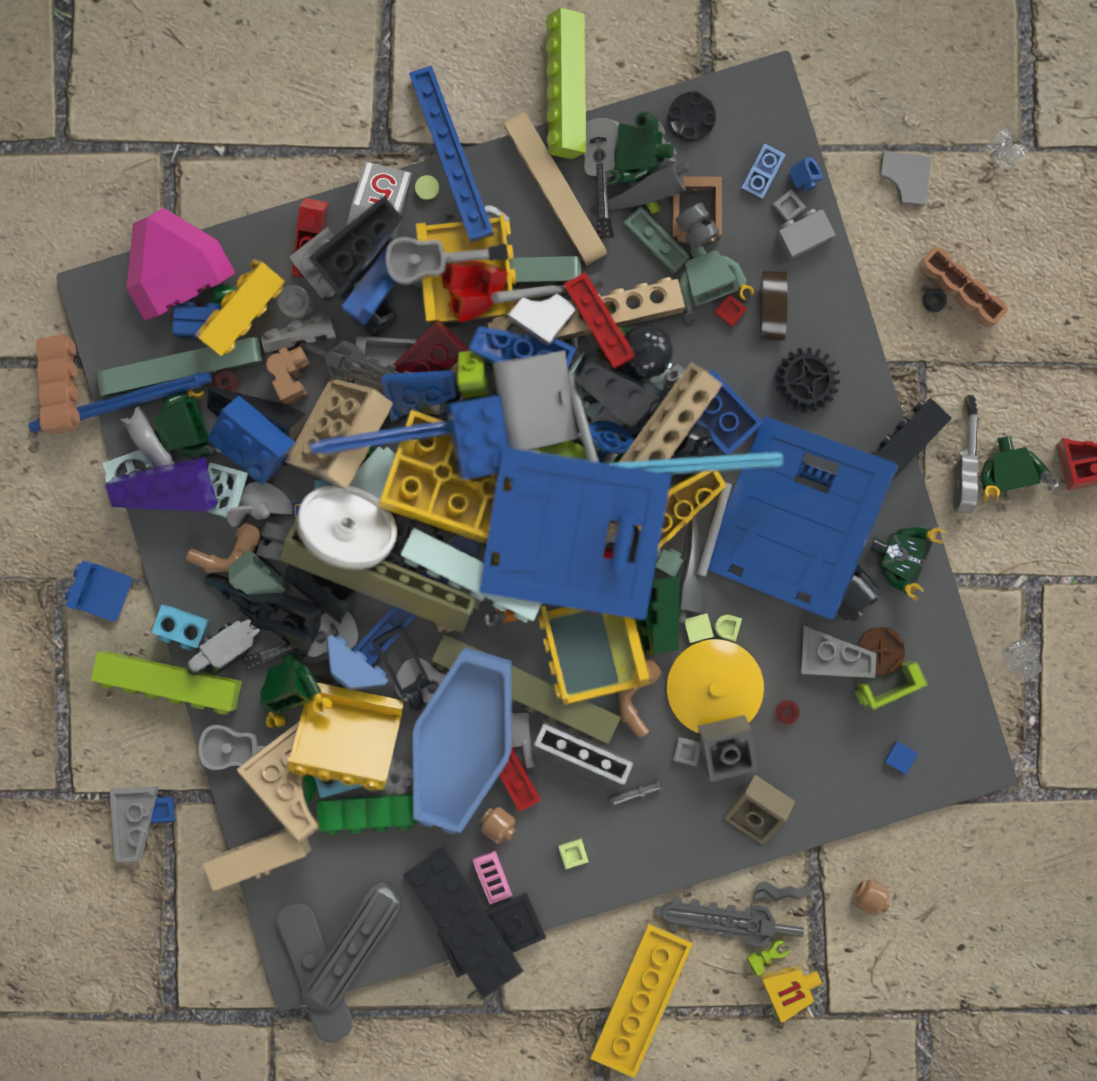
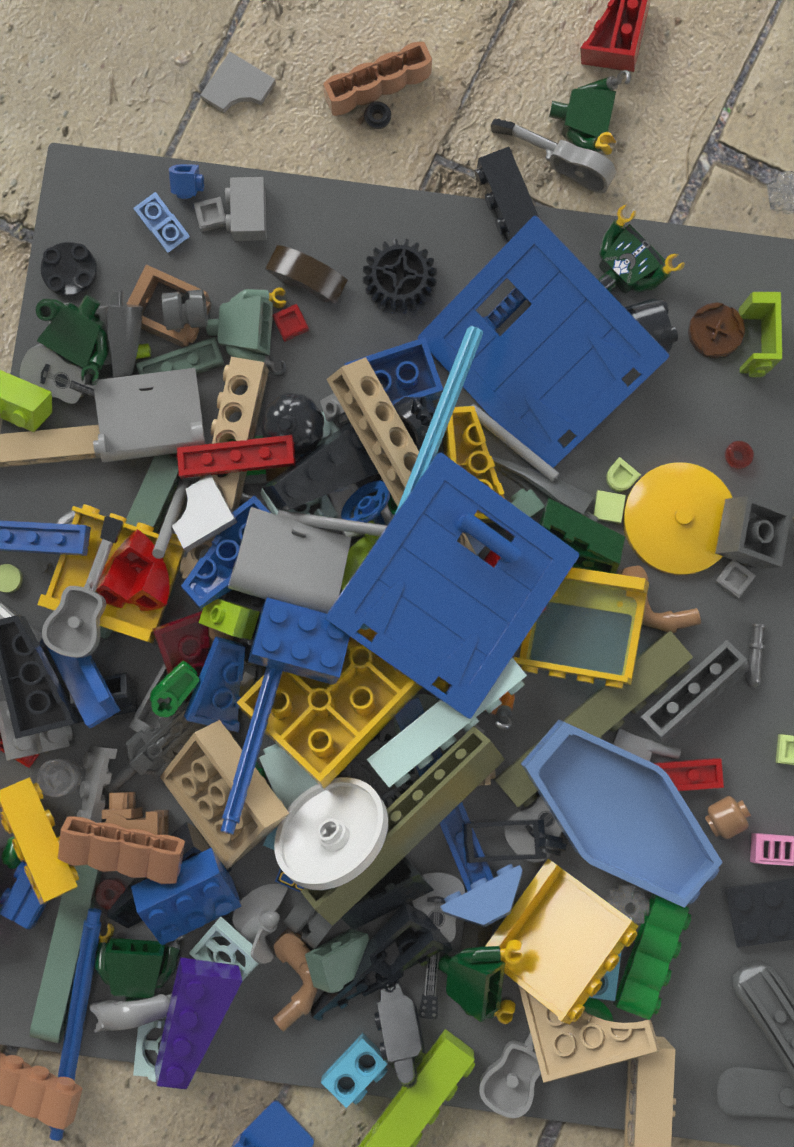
camera: 70 degrees left, 5 degrees down
light grey wing [801,626,877,678] -> none
none -> nougat brick [58,817,185,884]
none -> light grey door [93,368,206,463]
none -> green piece [150,661,200,718]

